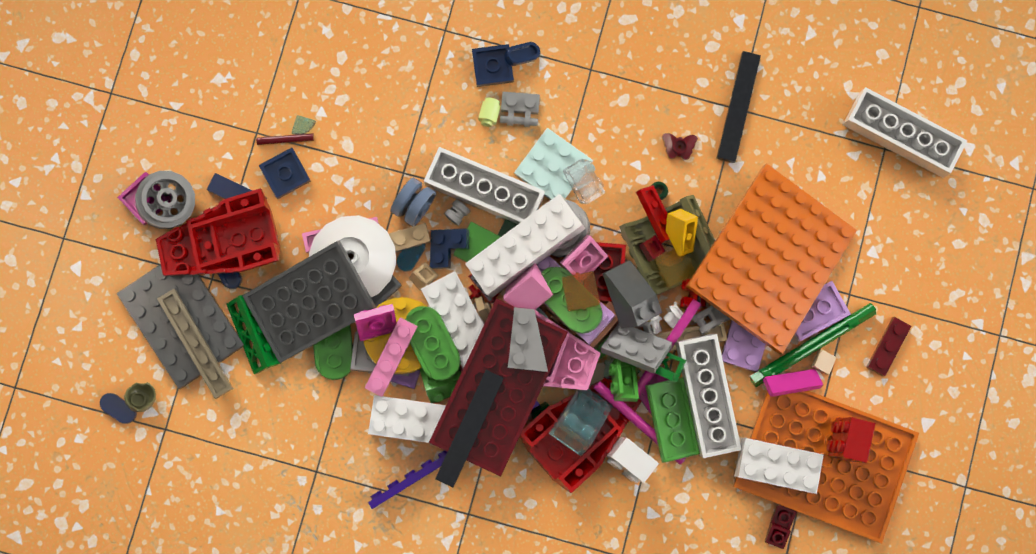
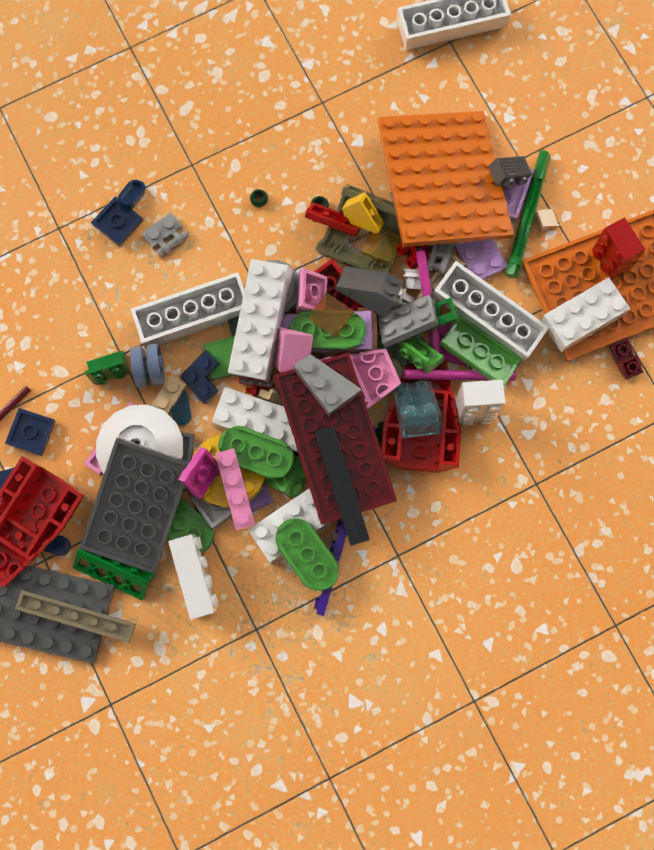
camera: 35 degrees left, 5 degrees down
dark blue tile [100,393,137,424] -> none
olive hair [124,382,156,412] -> none
clear light blue tile [291,115,316,135] -> none
tan slope [409,262,439,291] -> none
light grey wheel [444,199,470,226] -> none
yellowish green brick [478,97,501,127] -> none
light aqua plate [514,128,593,200] -> none
clear brick [563,159,605,205] -> none
dark red plate [639,235,665,262] -> none
dark red animal [662,133,698,160] -> none
black tile [716,51,761,163] -> none
dark pink tile [763,369,823,397] -> none
dark red plate [866,317,911,376] -> none
none -> green bracket [85,350,130,385]
none -> white brick [168,534,219,620]
none -> dark green plate [250,189,268,207]
none -> bright green tile [275,518,339,591]
none -> dark grey brick [488,156,532,187]

